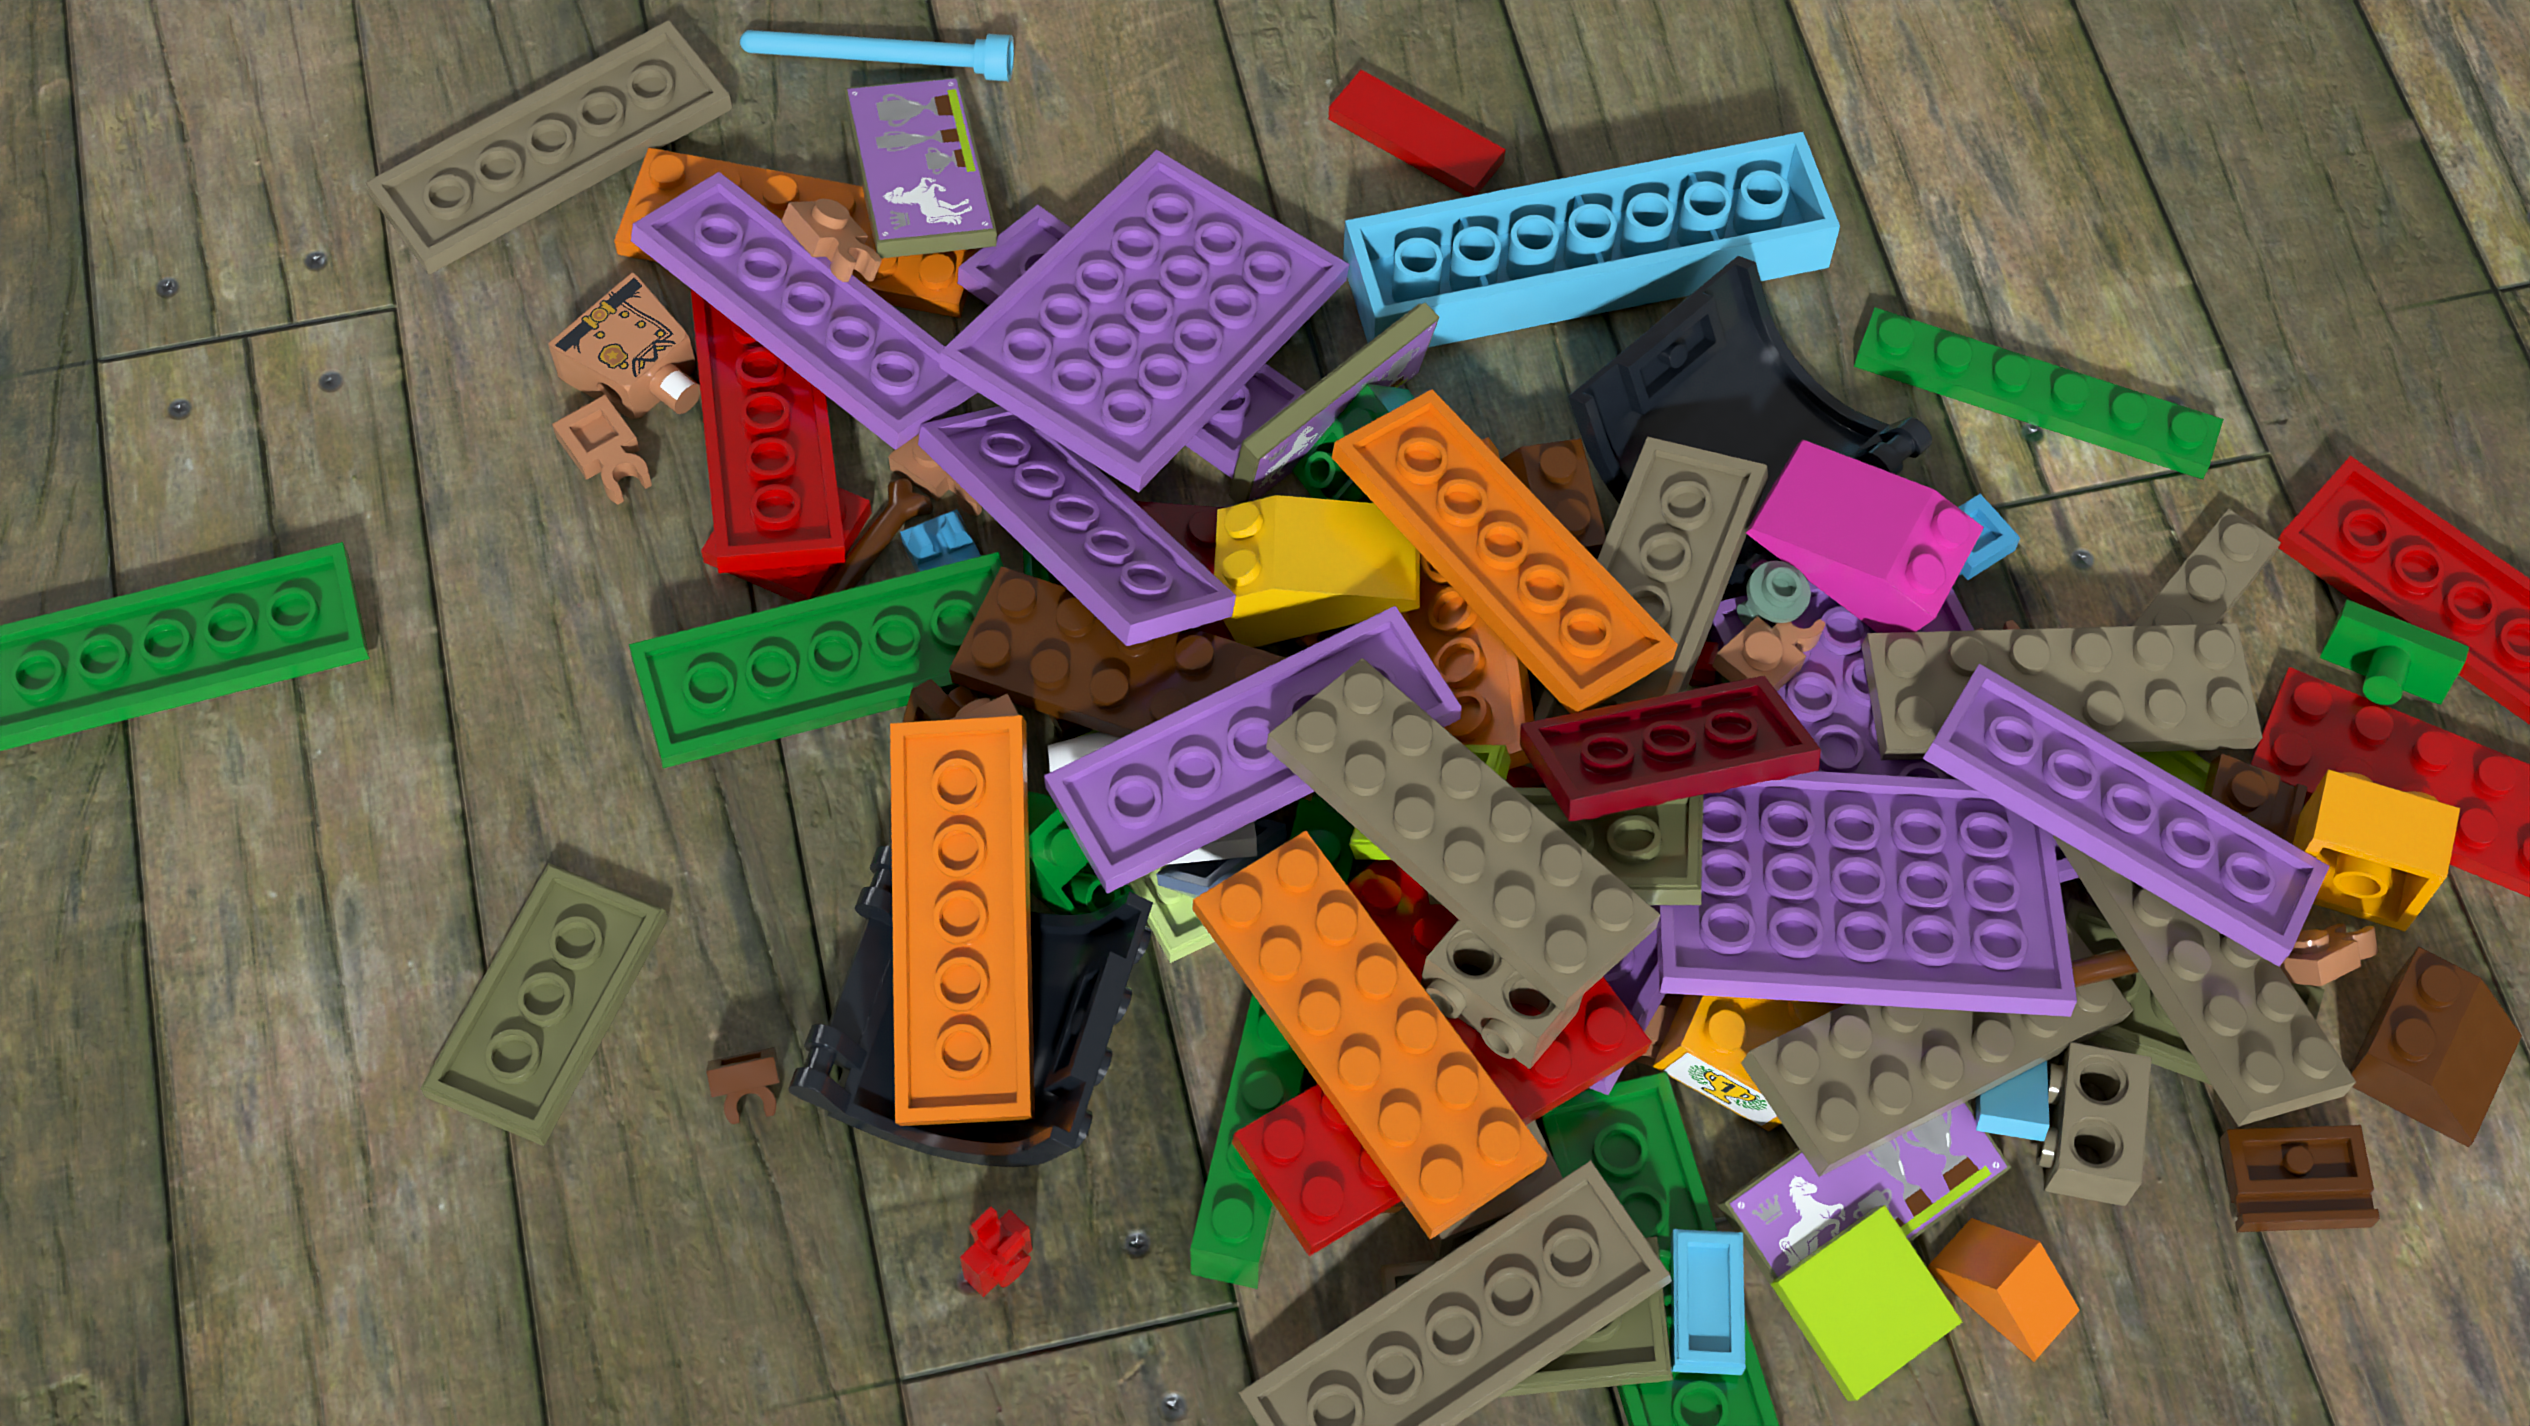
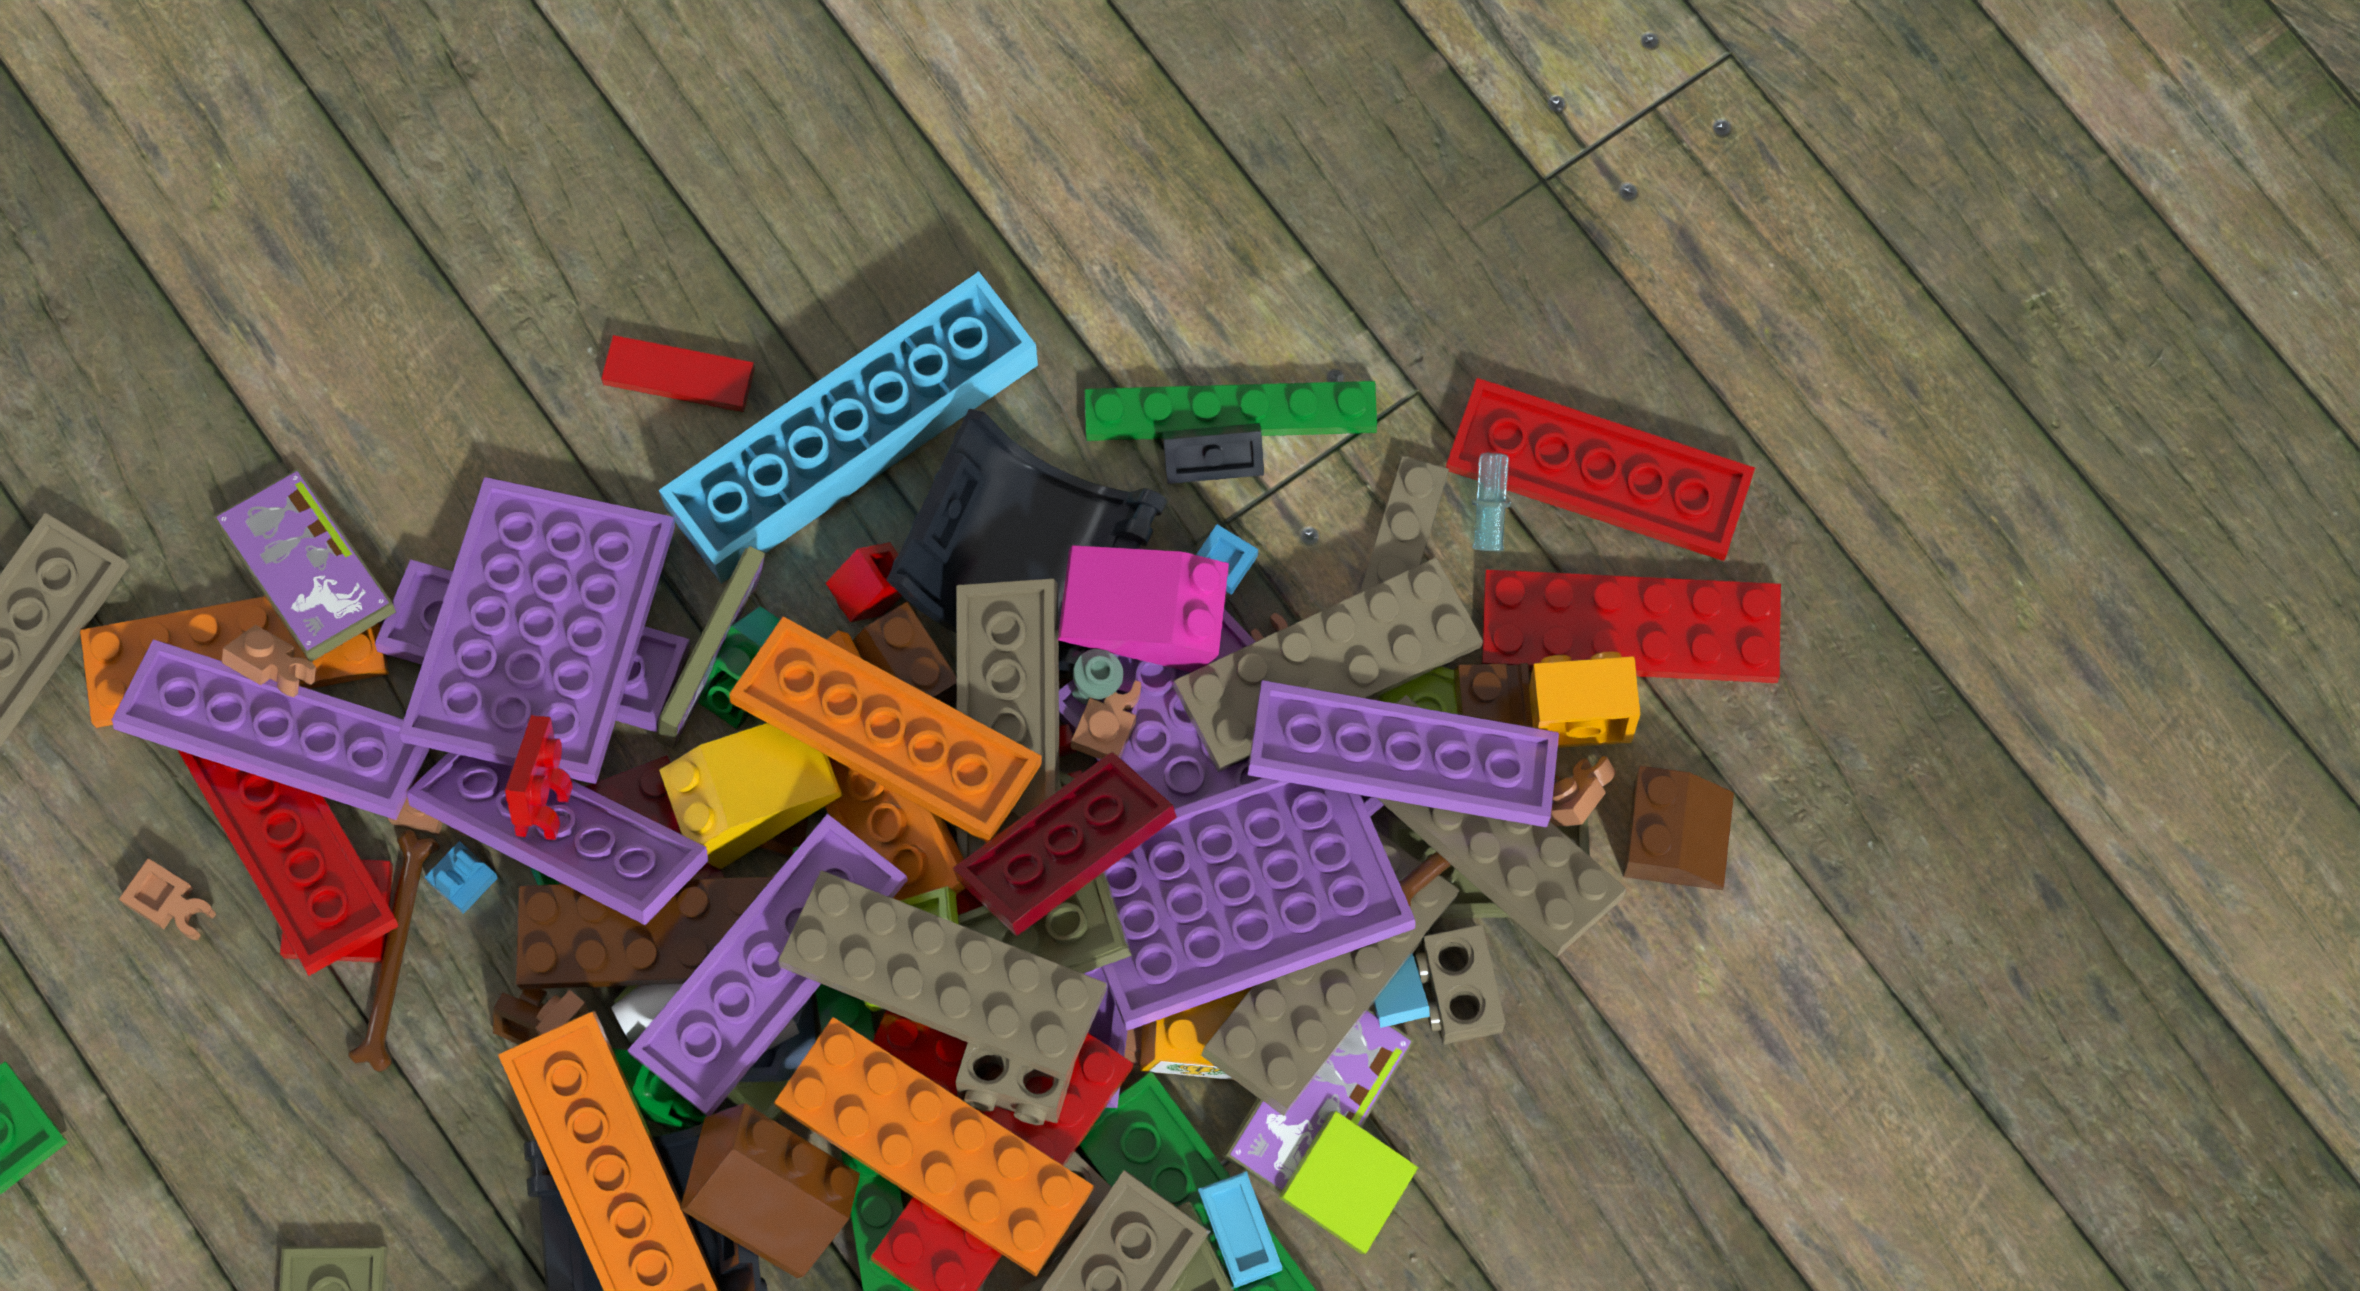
camera: 20 degrees left, 10 degrees up
nougat torso [548,272,701,419] -> none
green plate [629,552,1004,769] -> none
medium azure piece [740,30,1014,82] -> none
orange slope [1927,1218,2080,1362] -> none
reddish brown plate [2220,1125,2380,1232] -> none
green tile [2319,599,2469,705] -> none
none -> red plate [505,715,573,840]
none -> reddish brown slope [680,1103,860,1278]
none -> red brick [826,542,902,623]
none -> black plate [1163,423,1264,484]
none -> clear light blue axle [1472,452,1511,551]

